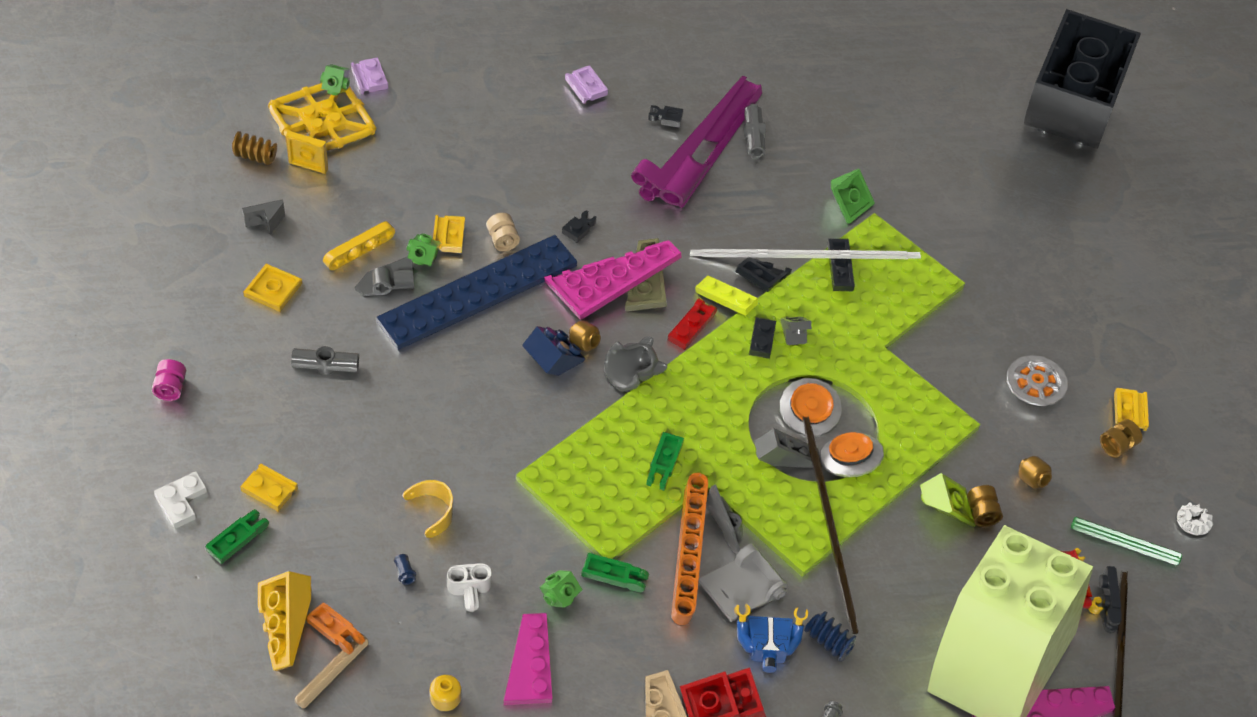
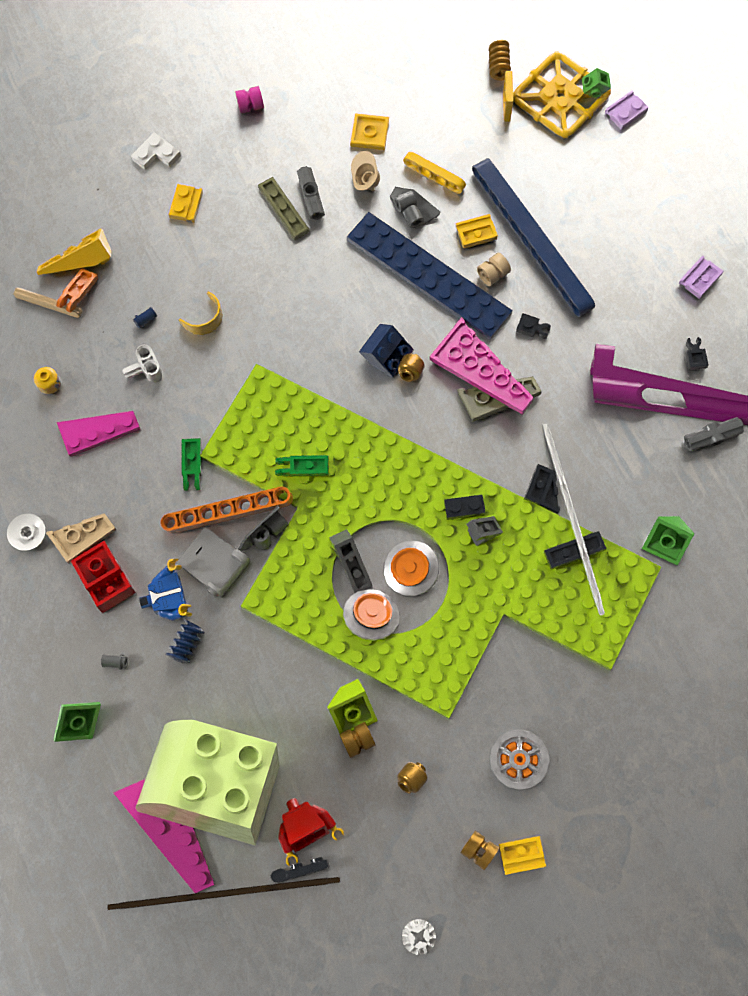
camera: 80 degrees right, 20 degrees up
green hinge [205,509,269,564] -> none
dark grey slope [242,199,285,234] -> none
bright green brick [406,234,441,266] -> none
bright green brick [539,570,583,608] -> none
dark grey hair [604,337,667,392] -> none
red plate [667,298,717,350] -> none
neon yellow plate [695,275,758,316] -> none
dark brown piece [802,416,859,634] -> none
axle [1071,517,1182,565] -> none
none -> olive tile [258,177,310,241]
none -> tan piece [351,151,380,191]
none -> dark blue beam [472,158,595,317]

